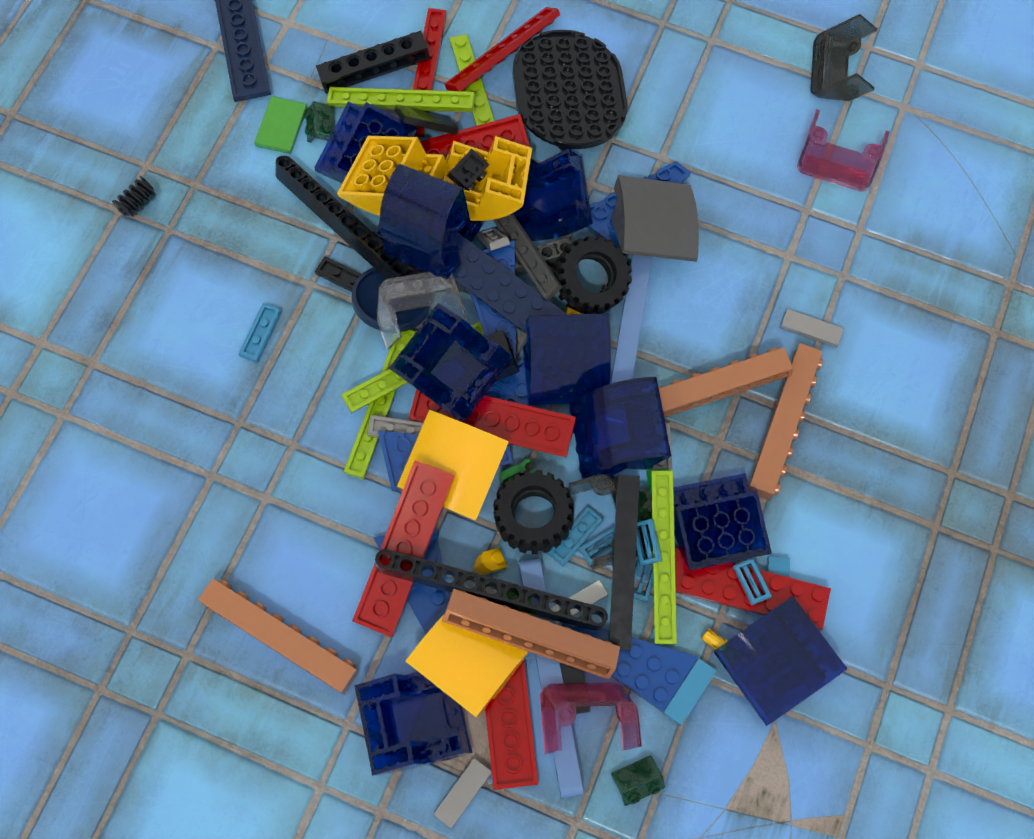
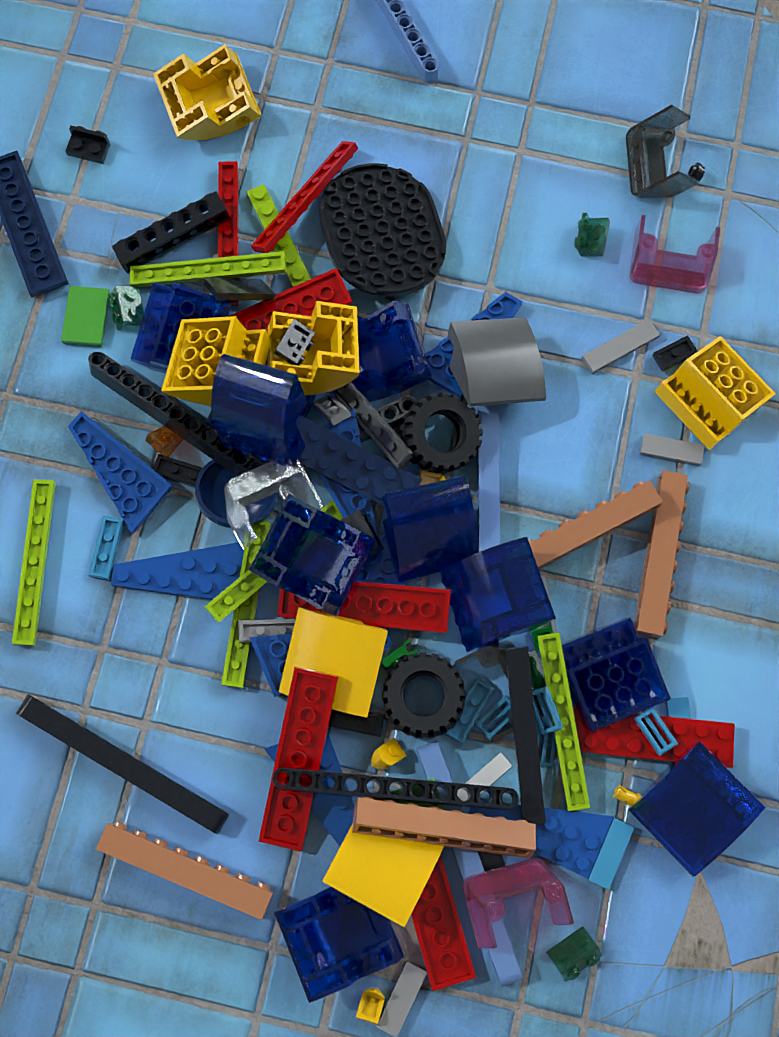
camera: 10 degrees left, 5 degrees up
none -> lime plate [12,479,56,646]
none -> black beam [16,694,230,834]
none -> blue wing [68,411,174,534]
none -> blue wing [111,541,246,600]
none -> clear orange slope [145,426,184,457]
none -> black tile [328,709,384,737]
none -> yellow plate [355,987,385,1025]
none -> clear green bracket [574,213,610,256]
none -> light grey tile [582,319,660,374]
none -> black plate [652,335,698,372]
none -> yellow slope [654,336,776,450]
none -> black plate [688,162,705,182]

